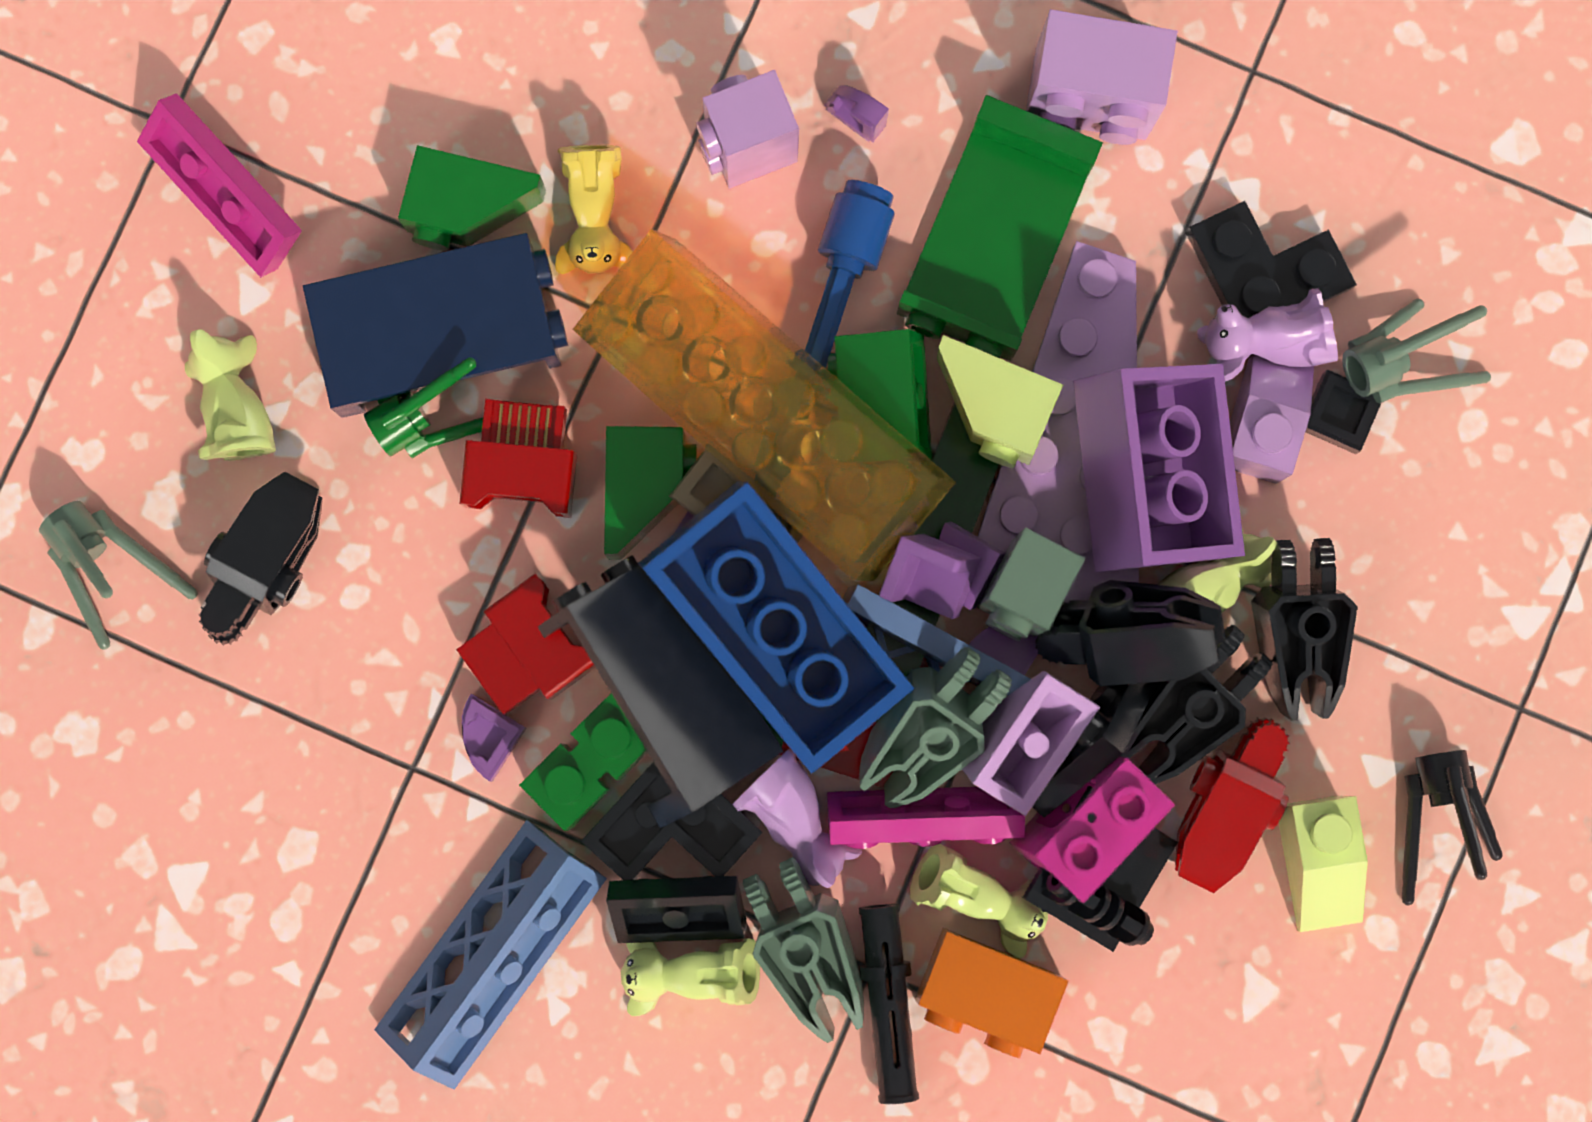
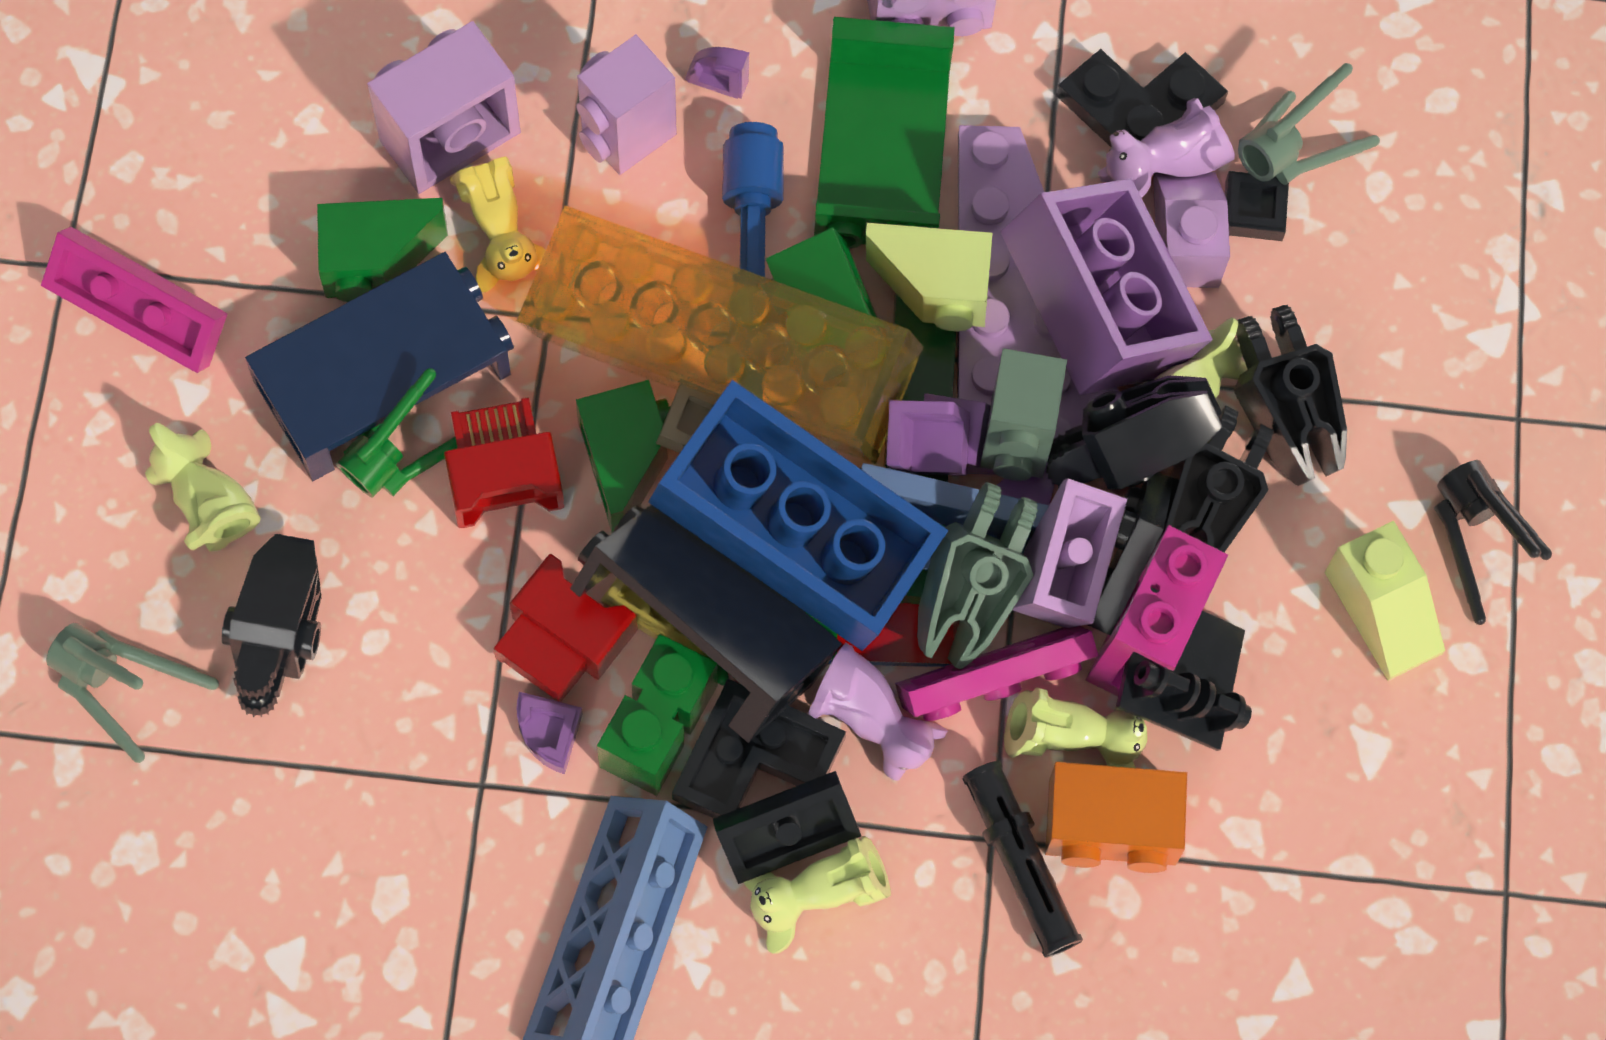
camera: 15 degrees left, 15 degrees down
sand green hinge [742,857,864,1043] -> none
red hinge [1175,716,1290,893] -> none
none -> lavender brick [367,21,521,194]

